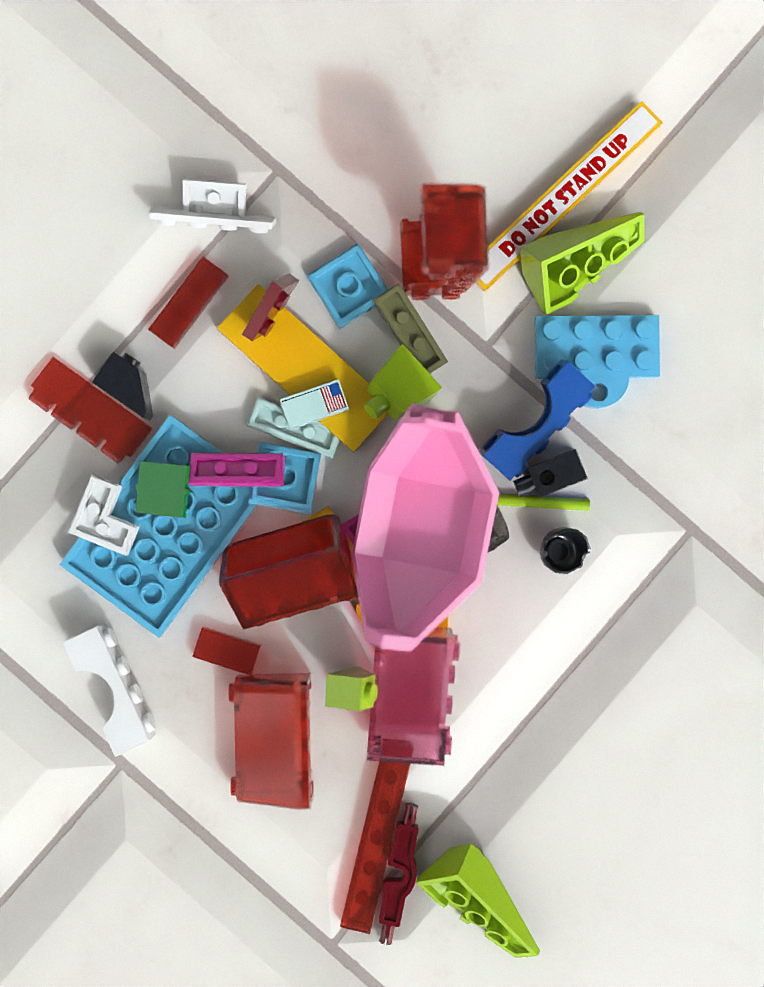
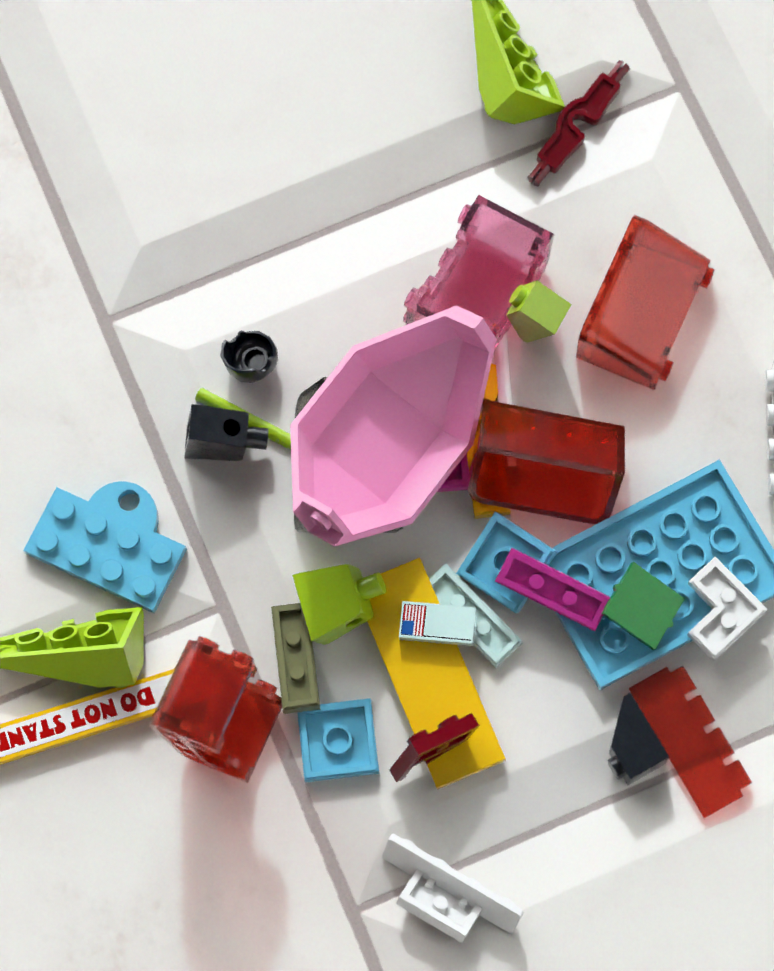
camera: 150 degrees left, 15 degrees down
clear red tile [148,256,229,349] -> none
clear red tile [192,626,261,676] -> none
clear red tile [340,743,413,934] -> none
blue arch [478,359,596,481] -> none

